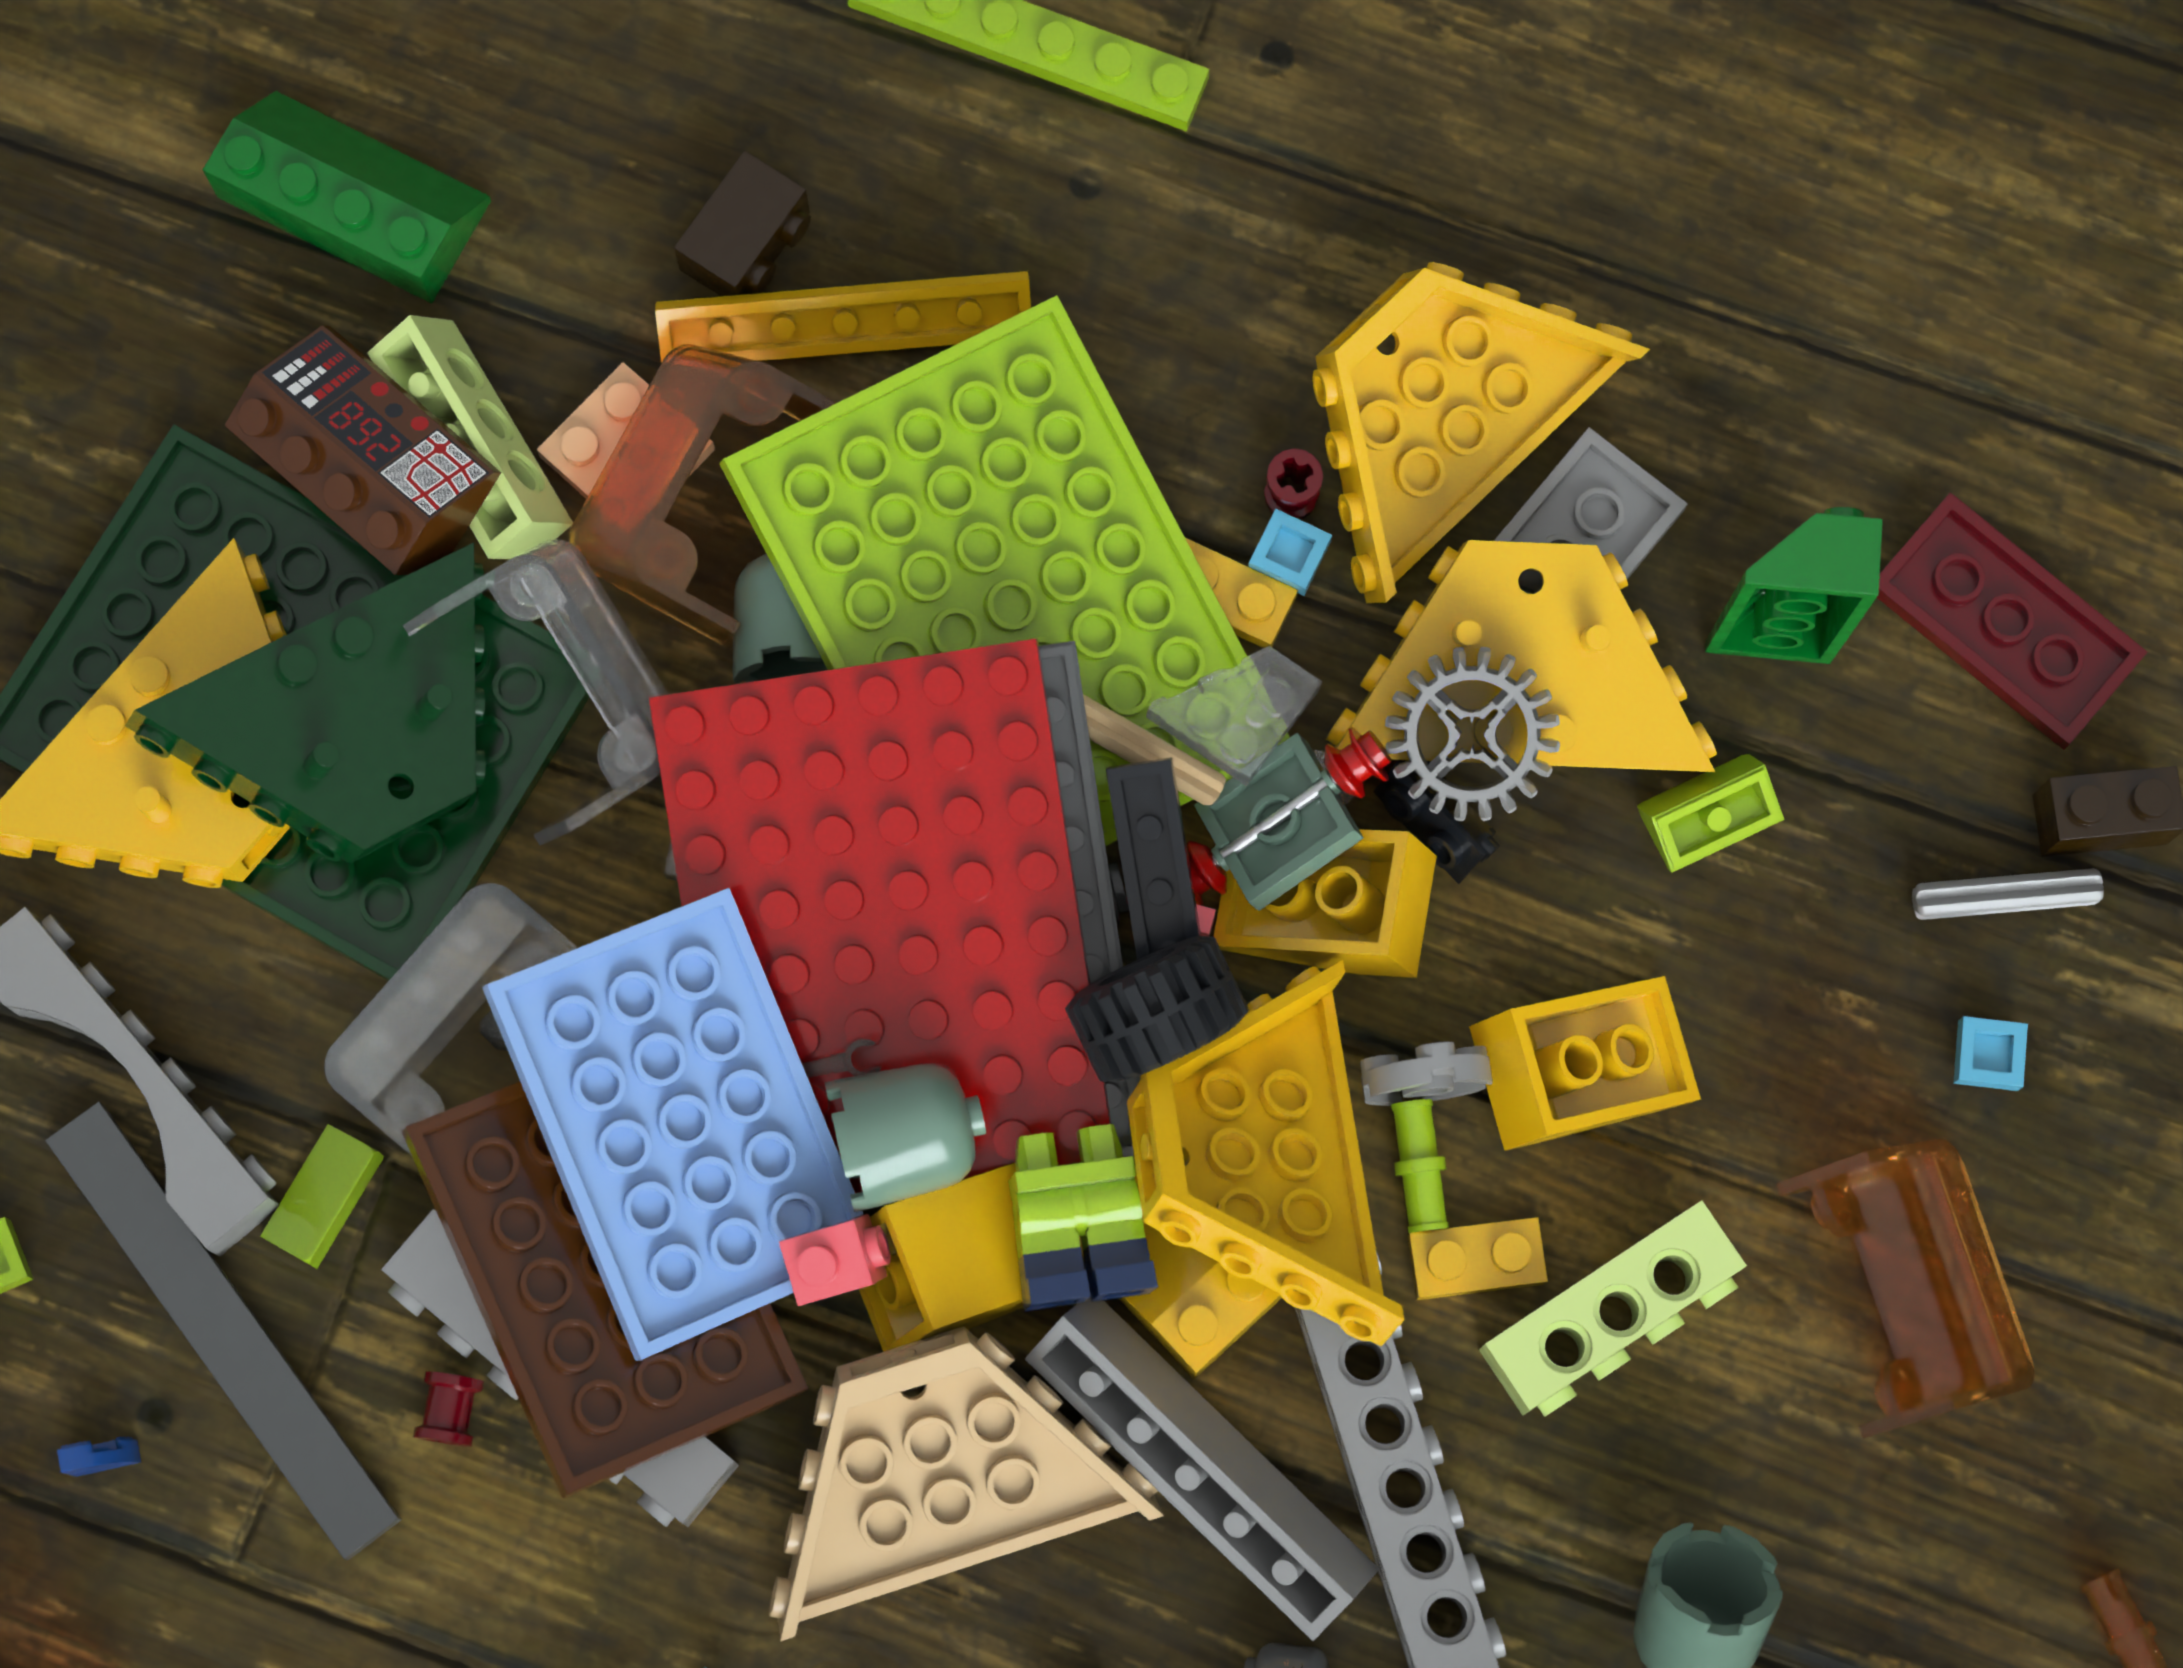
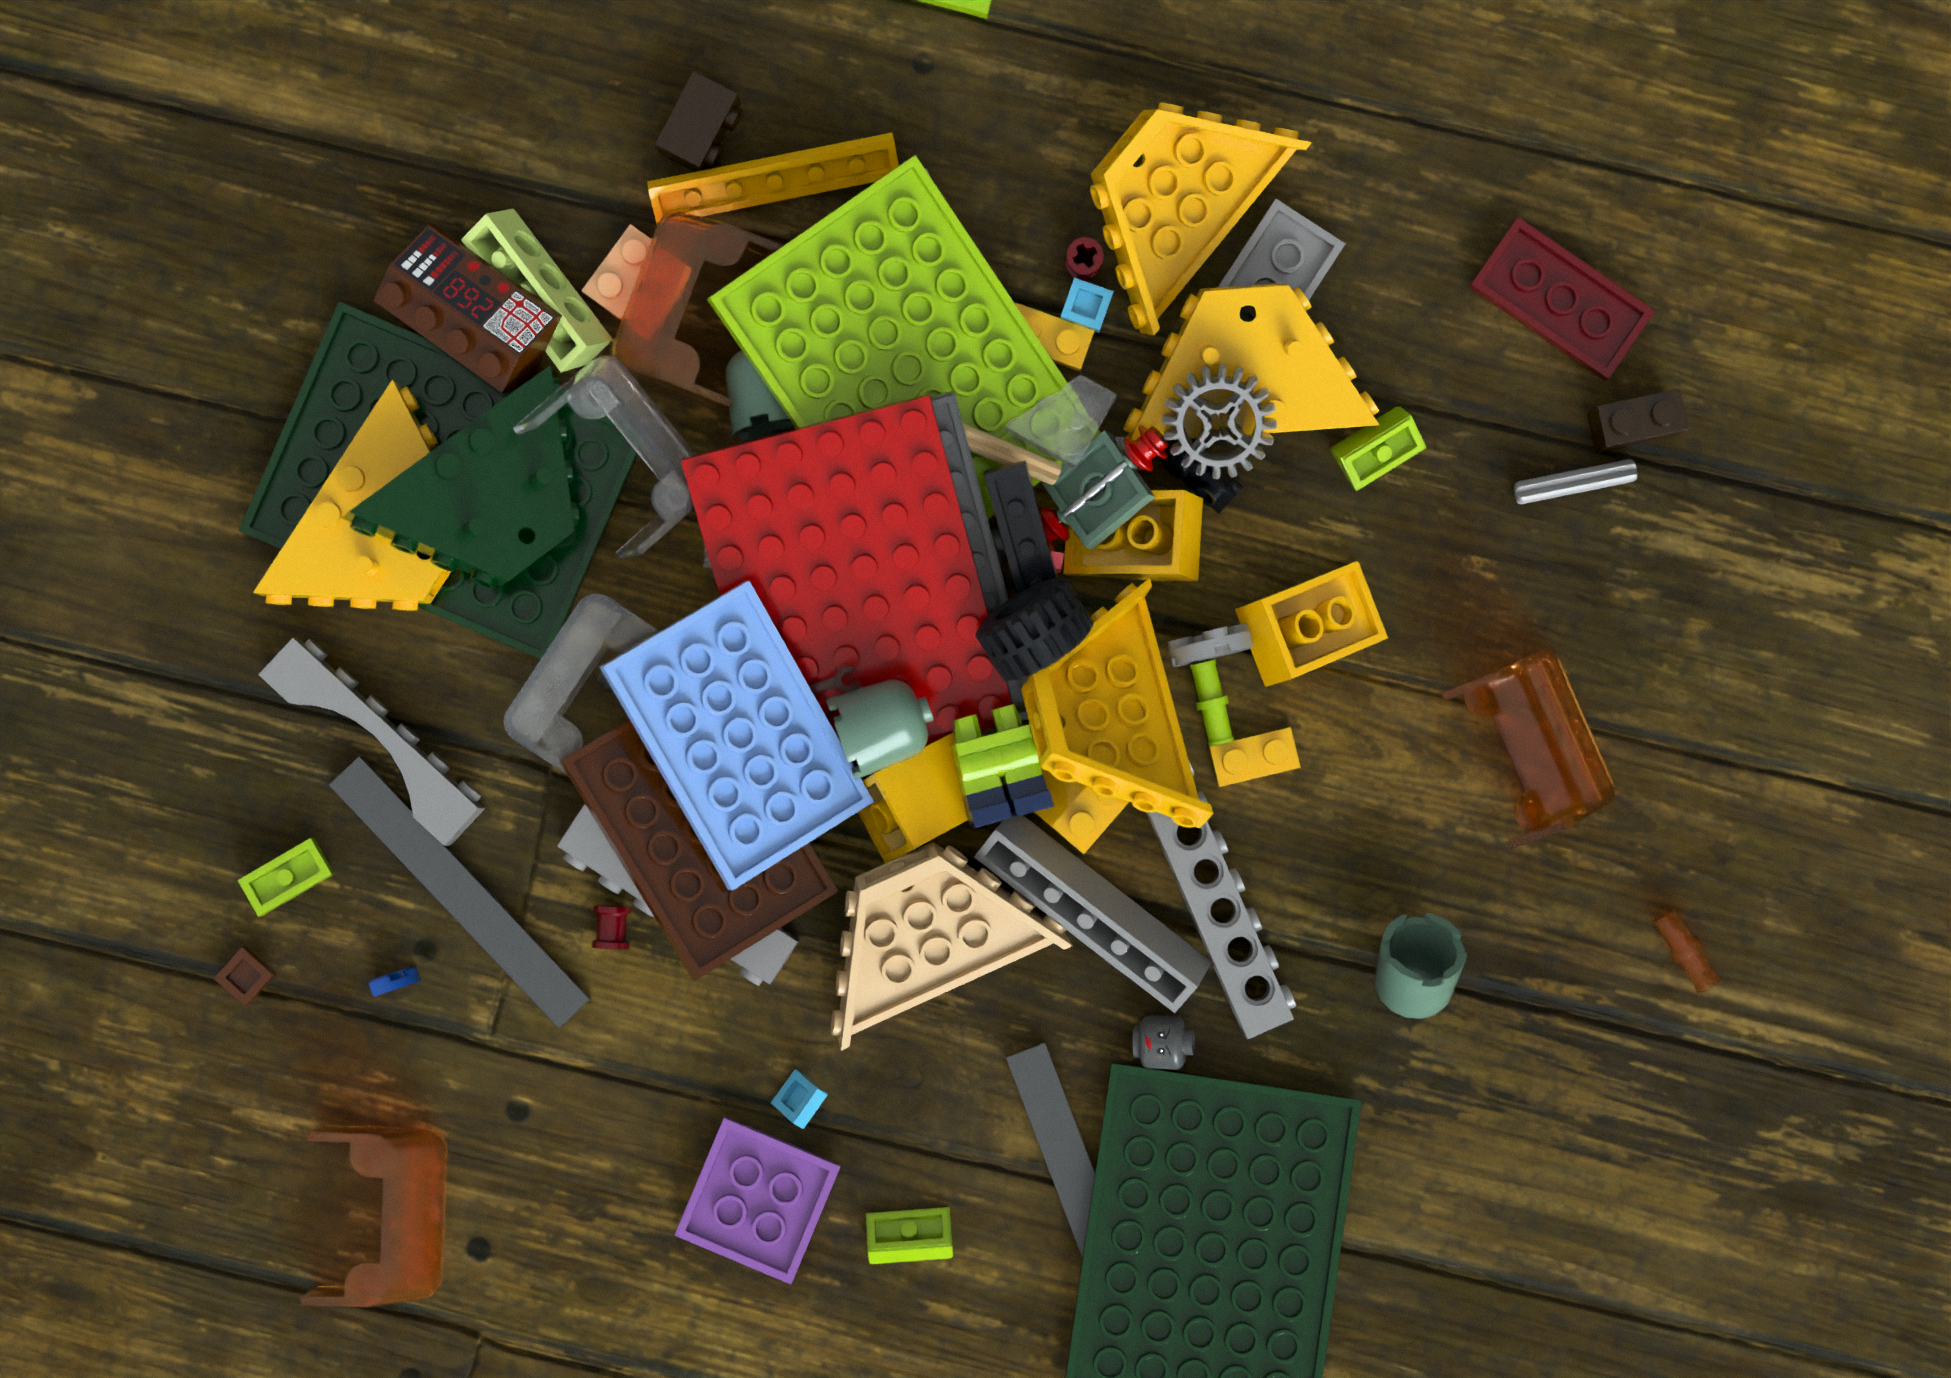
camera: 10 degrees left, 10 degrees up
green slope [202,91,491,304] -> none
lime slope [260,1124,385,1269] -> none
coral bracket [779,1213,890,1306] -> none
yellowish green brick [1479,1200,1747,1417] -> none
green slope [1705,507,1883,664] -> none
medium azure plate [1953,1016,2028,1091] -> none

